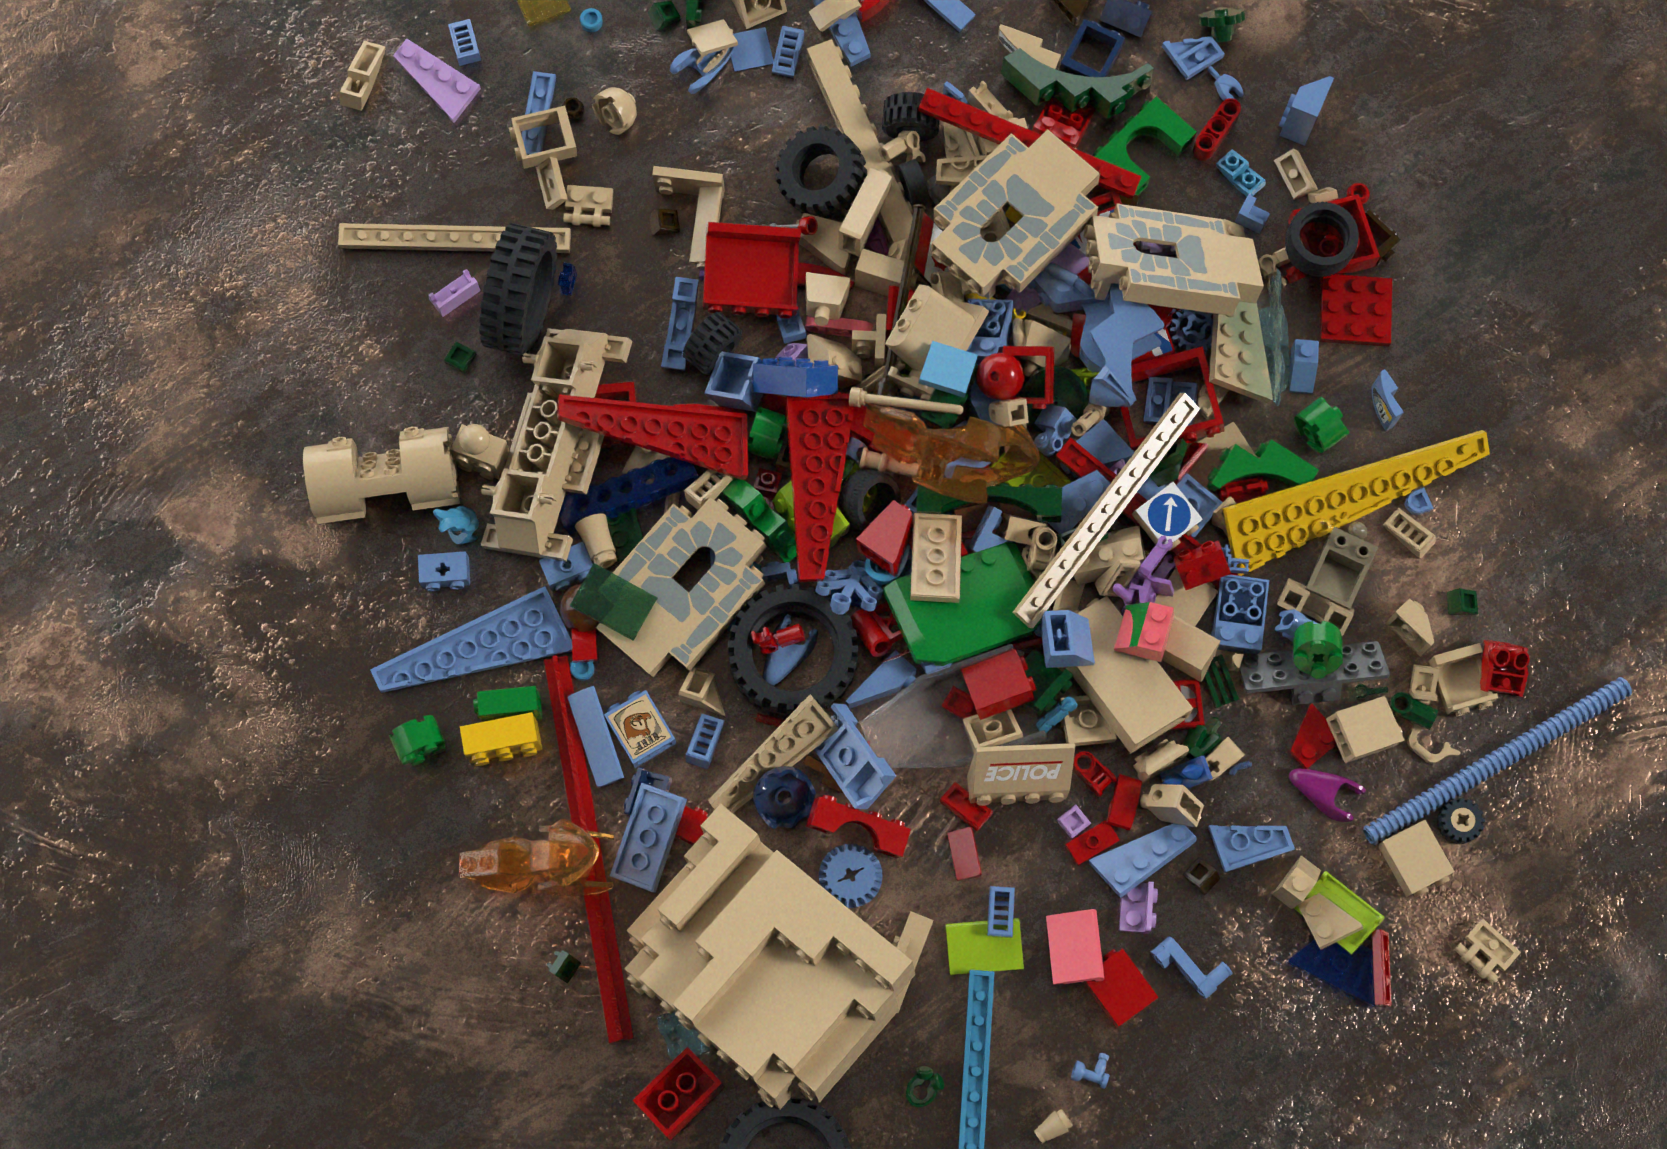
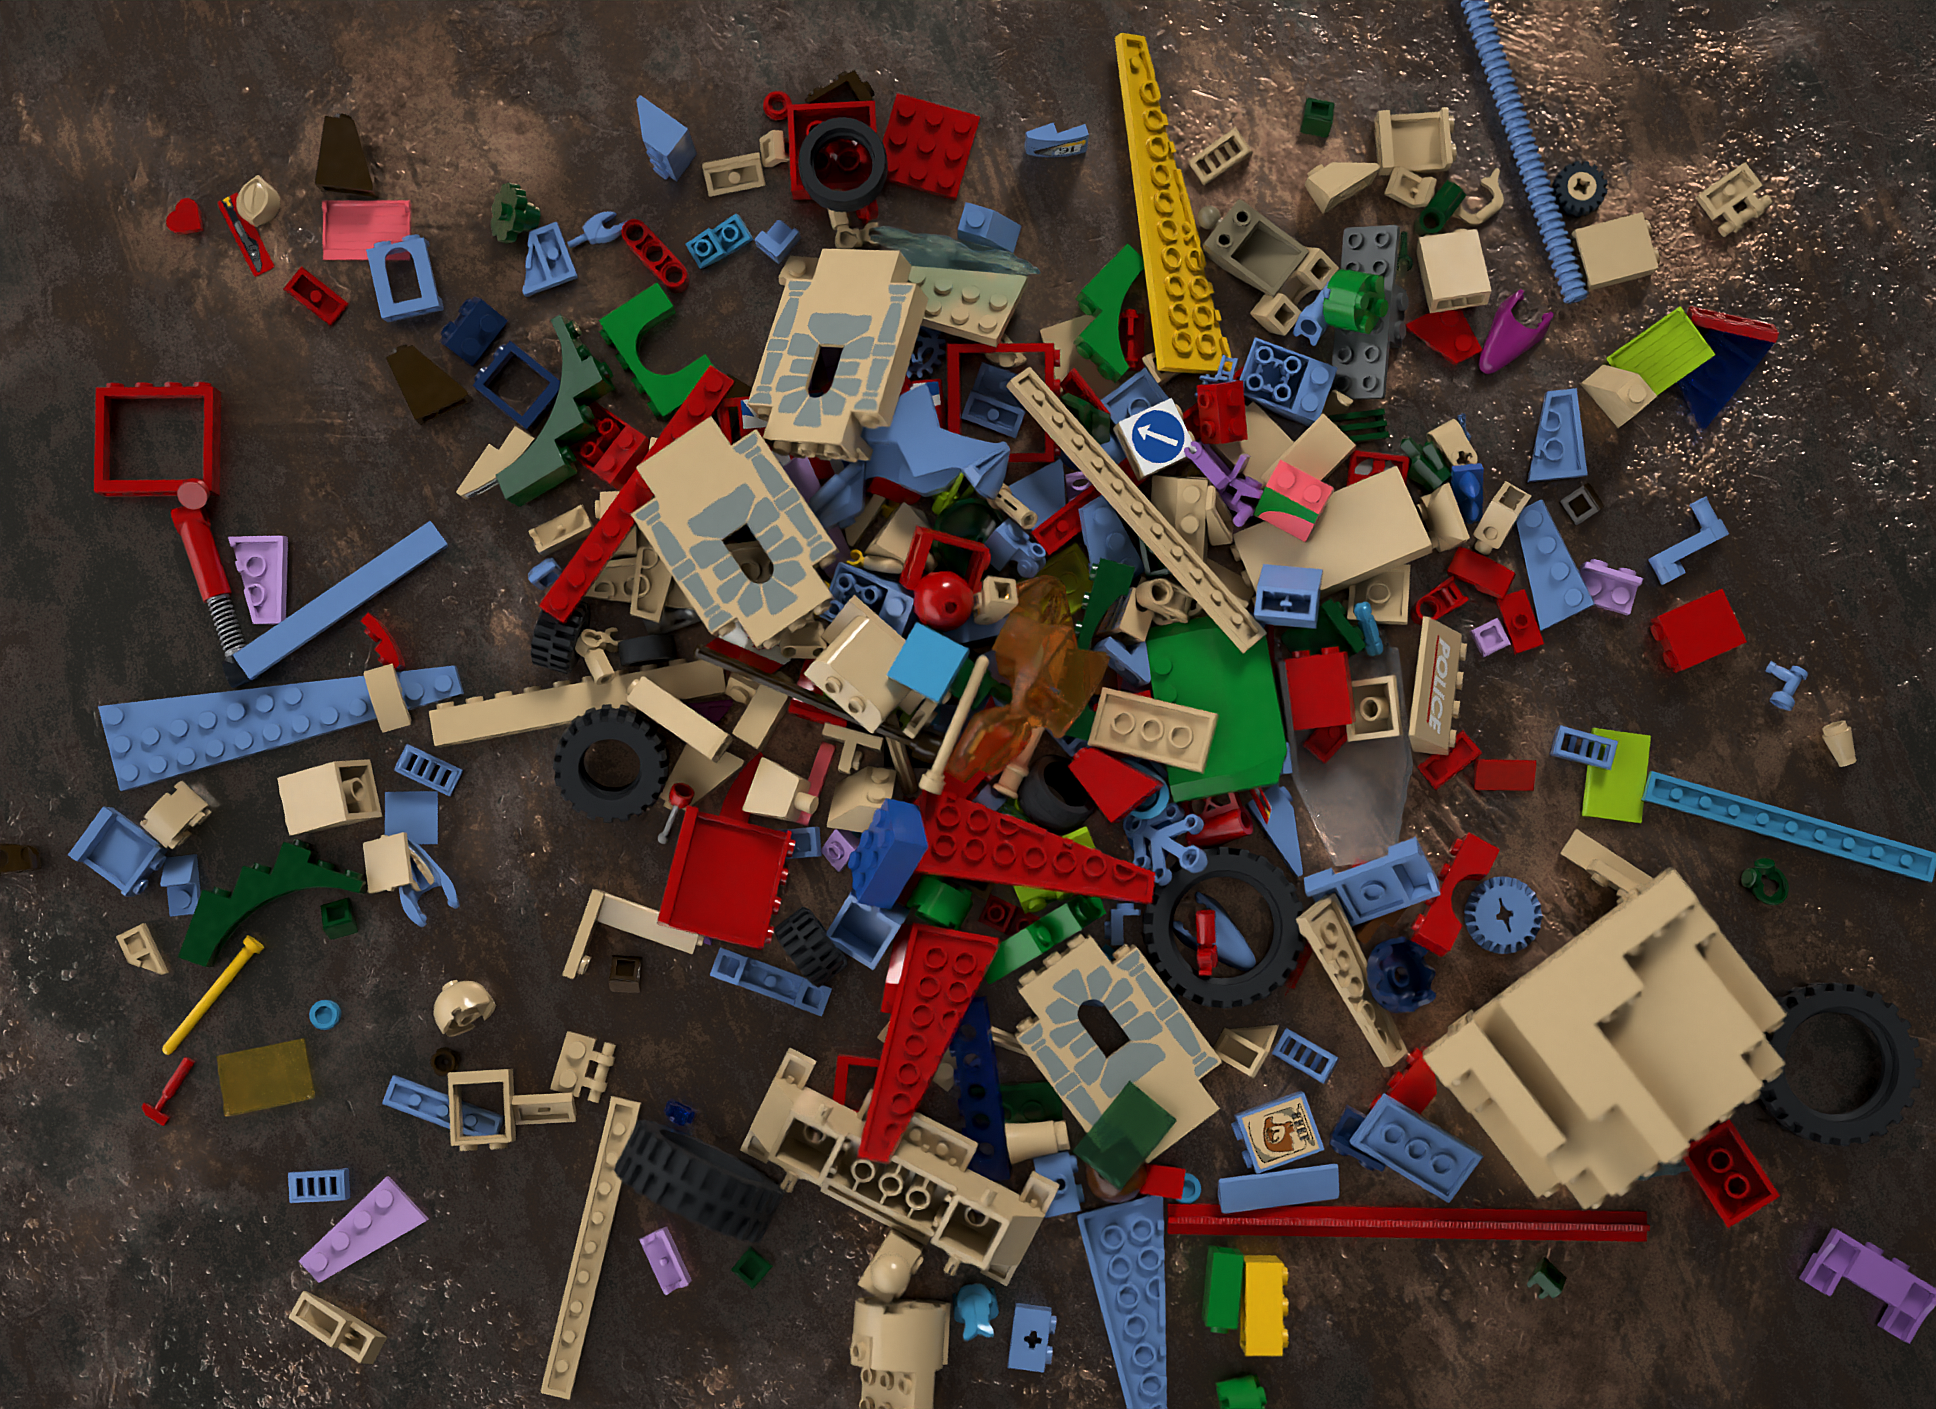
camera: 75 degrees left, 10 degrees up
clear orange piece [459,819,615,896] -> none
tan slope [684,469,734,510] -> none
coral piece [1046,909,1104,985] -> none
green brick [1294,397,1349,454] -> none
tan wing [1298,893,1364,950] -> none
medium blue tile [1404,487,1434,515] -> none
red slope [1480,640,1530,697] -> none

